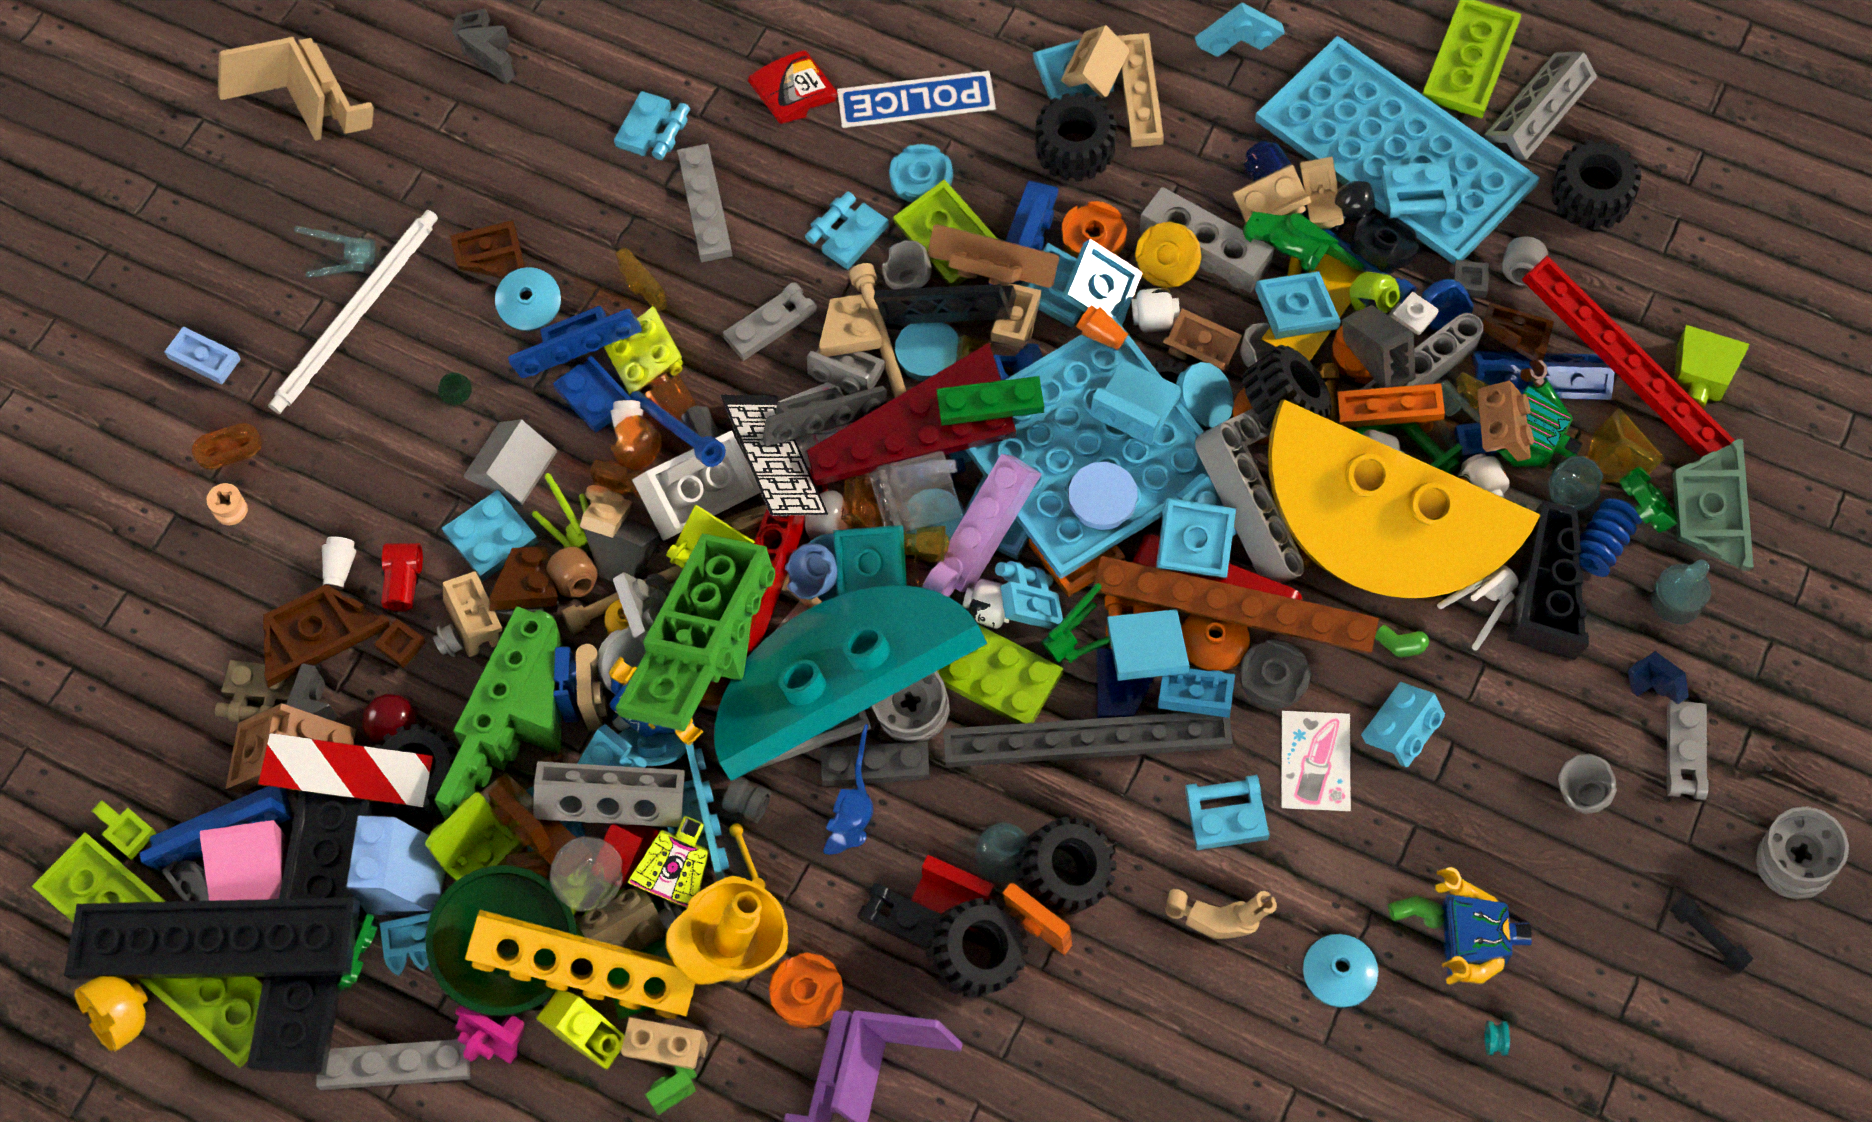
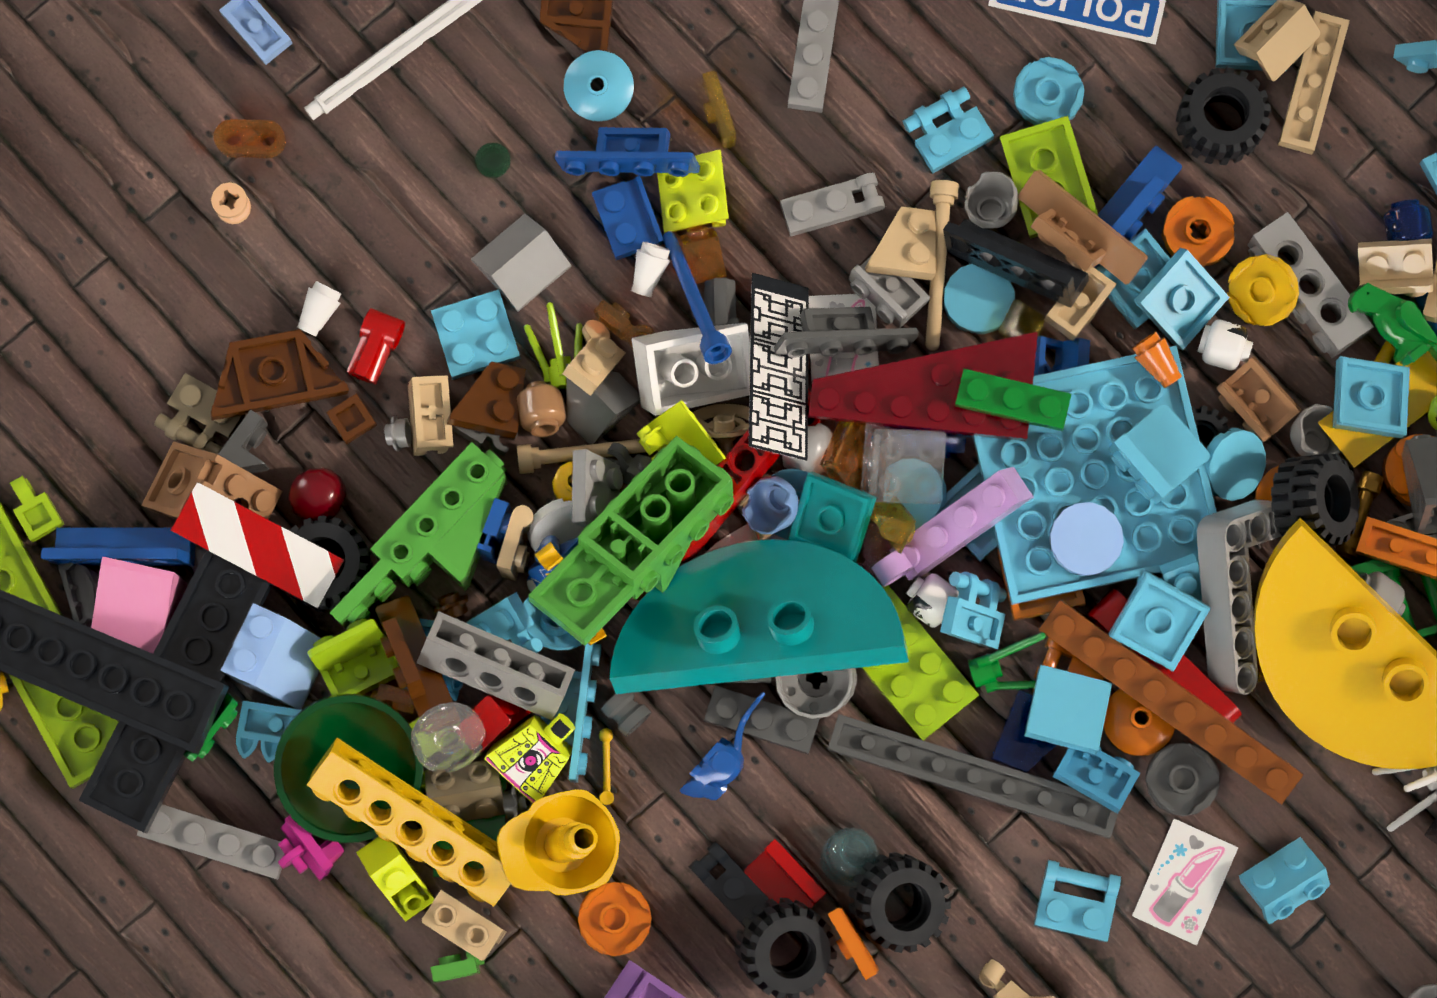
camera: 20 degrees right, 15 degrees up
clear orange hair [611,415,662,470] -> none
bright green arm [1375,624,1429,658] -> none

